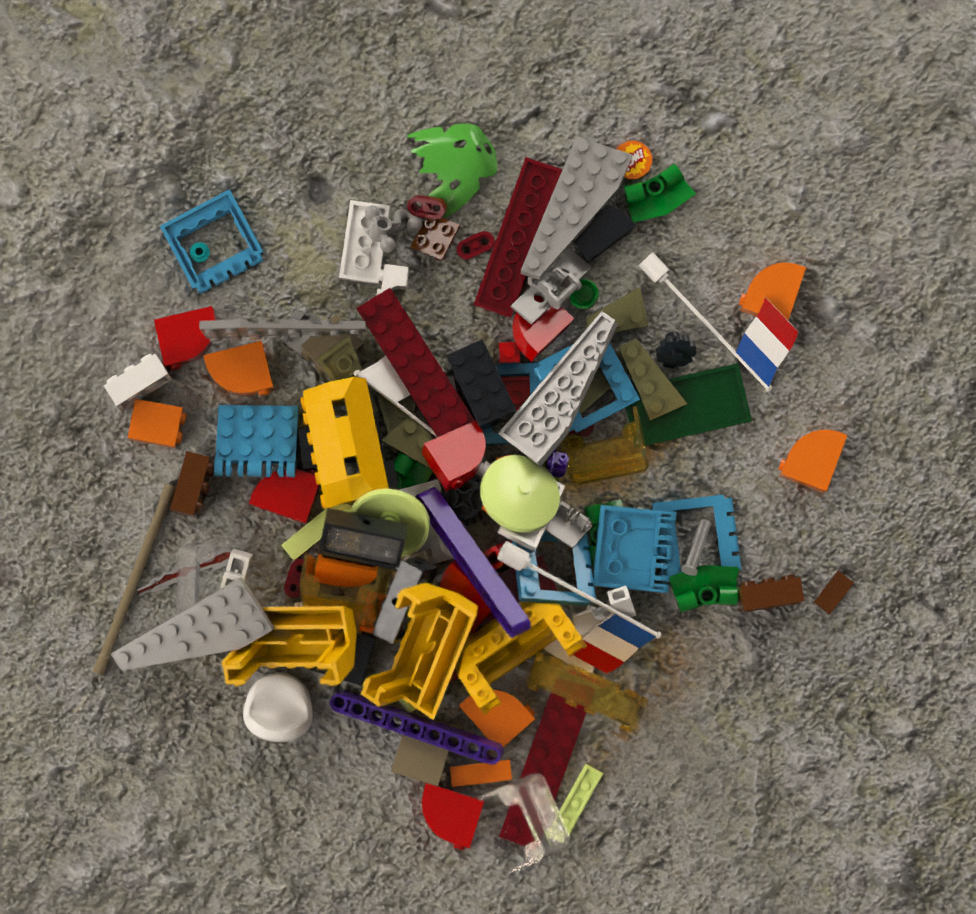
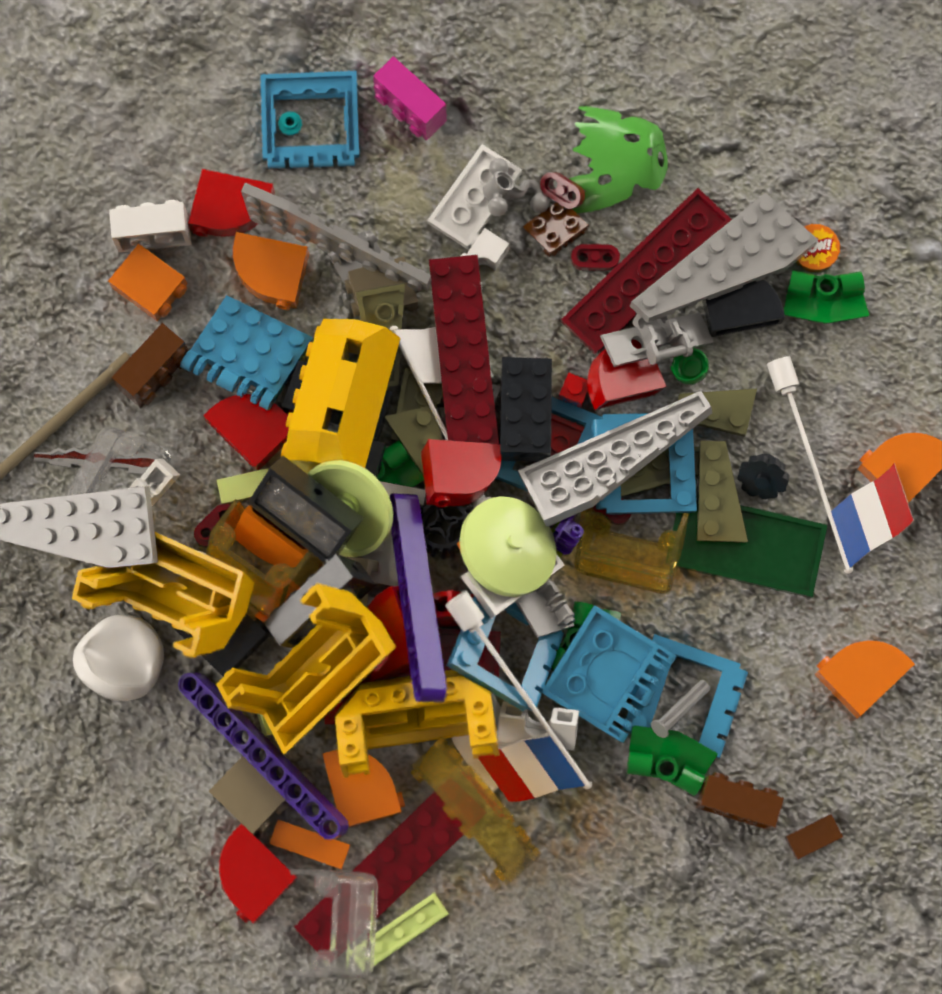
camera: 25 degrees right, 5 degrees down
none -> dark pink brick [373,56,447,141]

